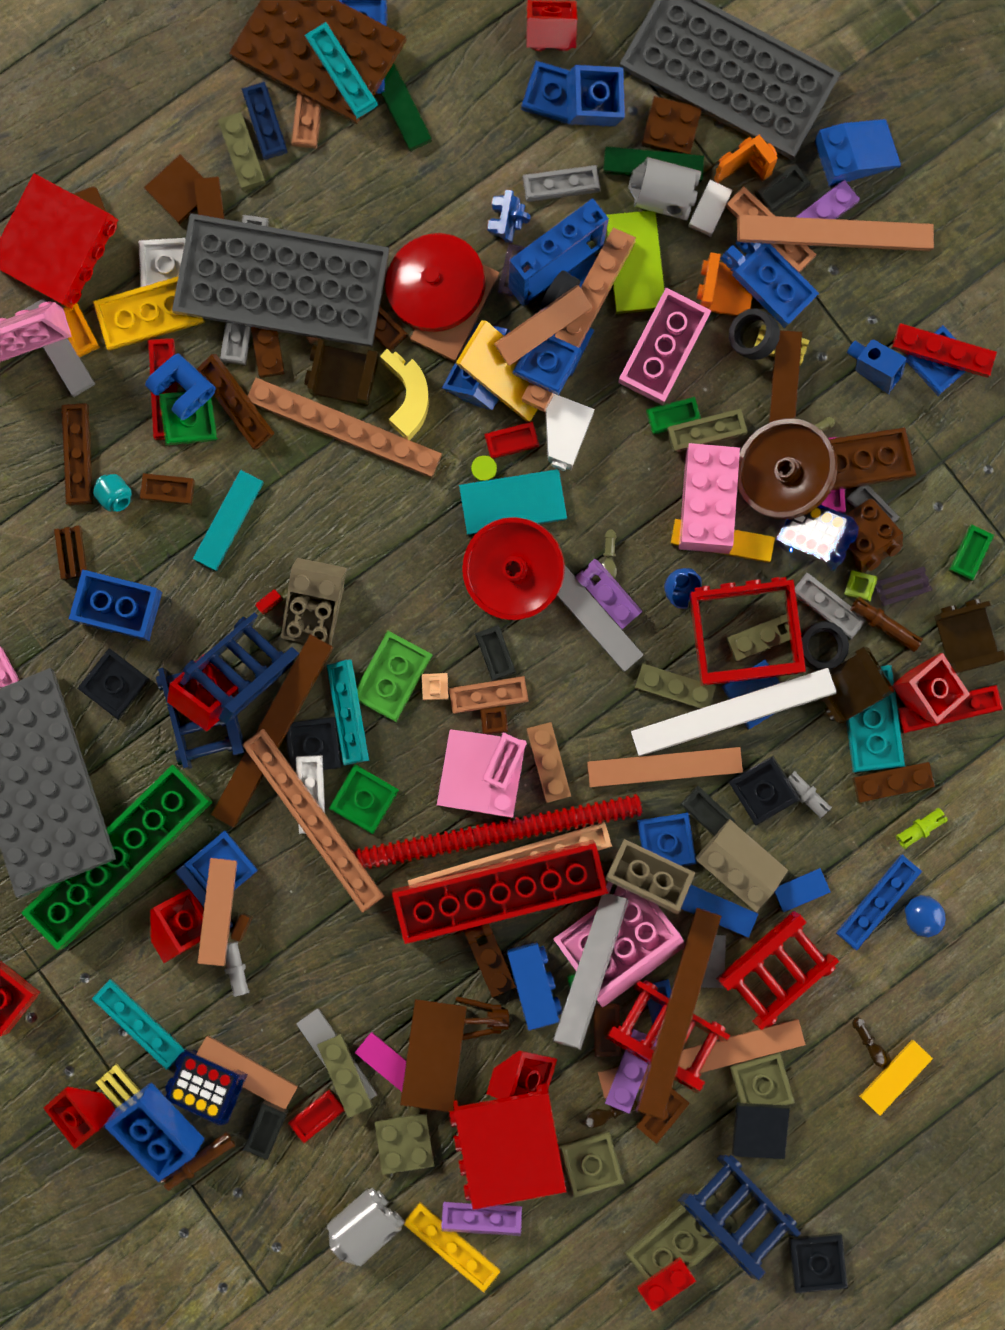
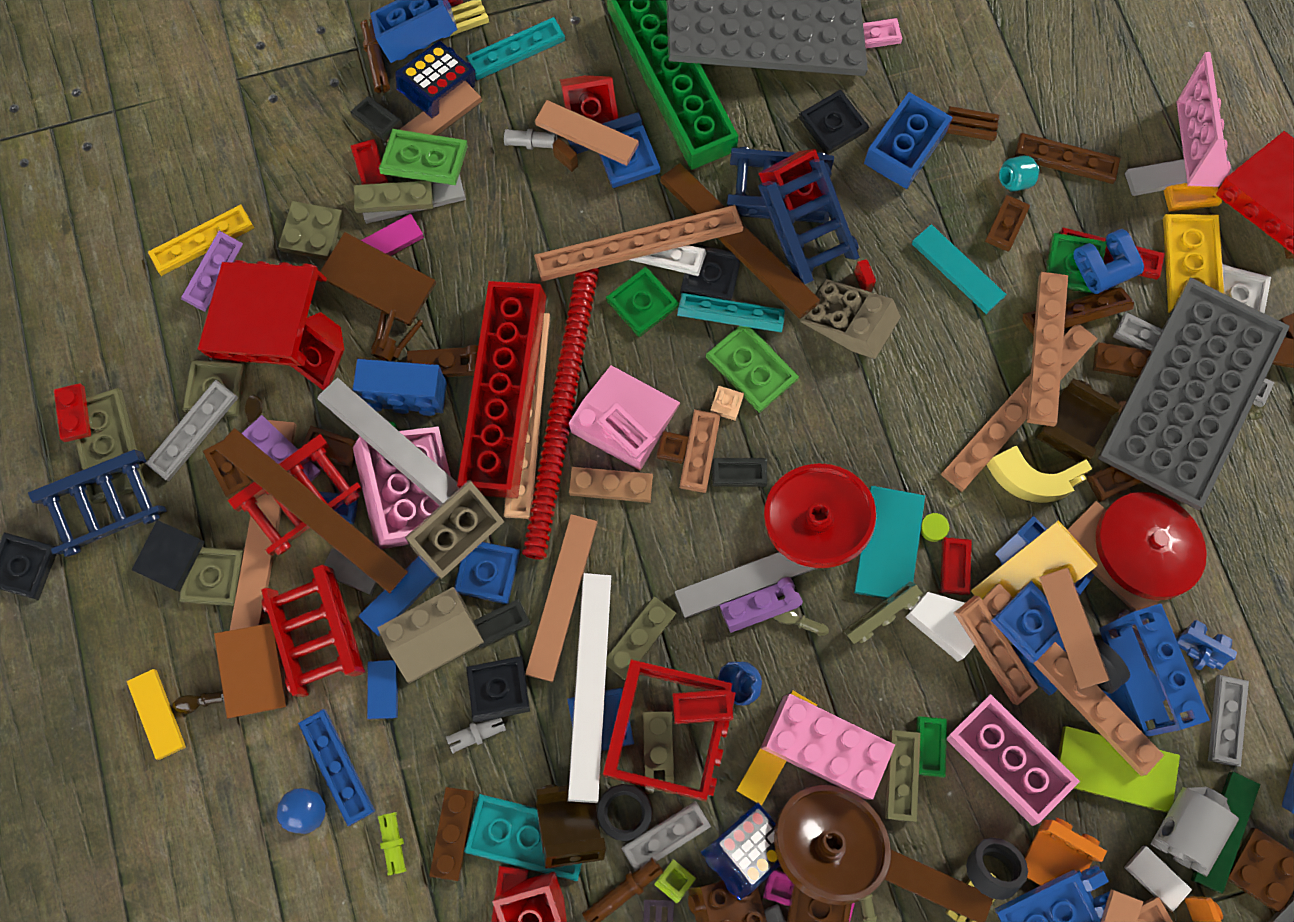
camera: 115 degrees right, 10 degrees down
light grey cylinder [327,1188,405,1266] -> none
none -> light grey tile [145,380,239,481]
none -> dark orange tile [214,623,286,719]
none -> bright green tile [379,129,468,185]
none -> red tile [673,689,734,724]
none -> olive plate [844,581,923,644]
none -> nougat tile [954,596,1038,705]
none -> nougat plate [1027,272,1068,427]

